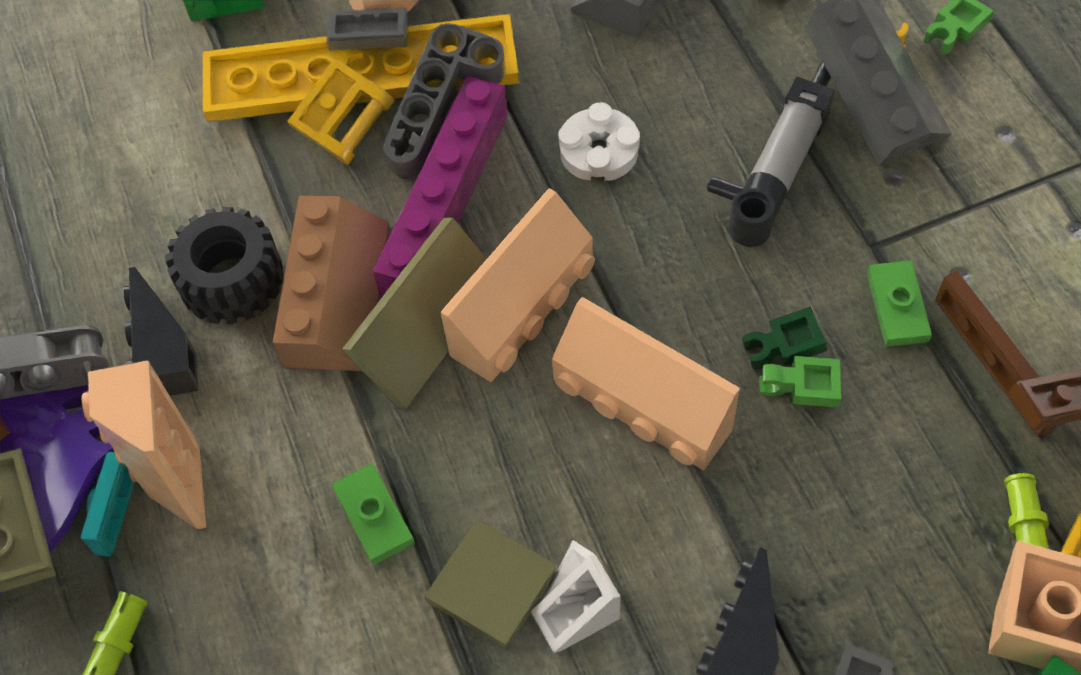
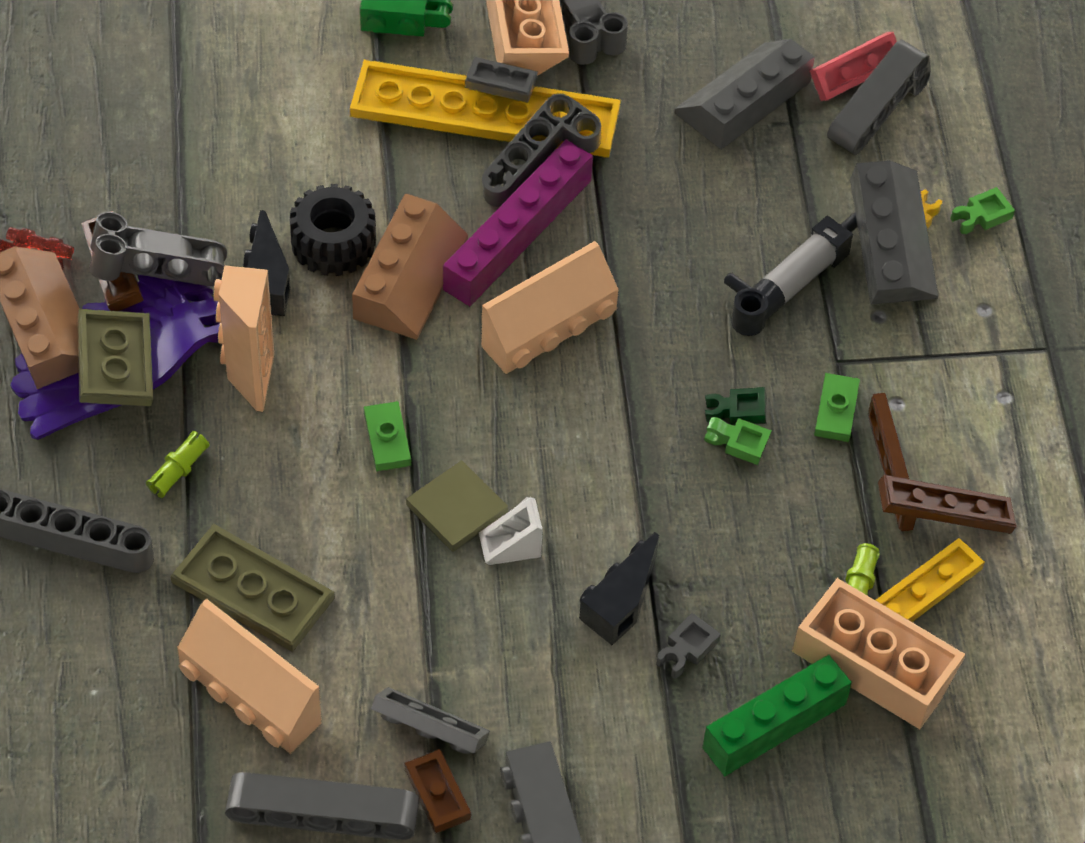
camera: 10 degrees right, 5 degrees down
teal plate [80,452,135,557] -> none
yellow plate [287,58,395,165] -> none
olive tile [342,218,487,409] -> none
light nougat slope [552,297,740,471] -> none
white plate [558,102,640,181] -> none

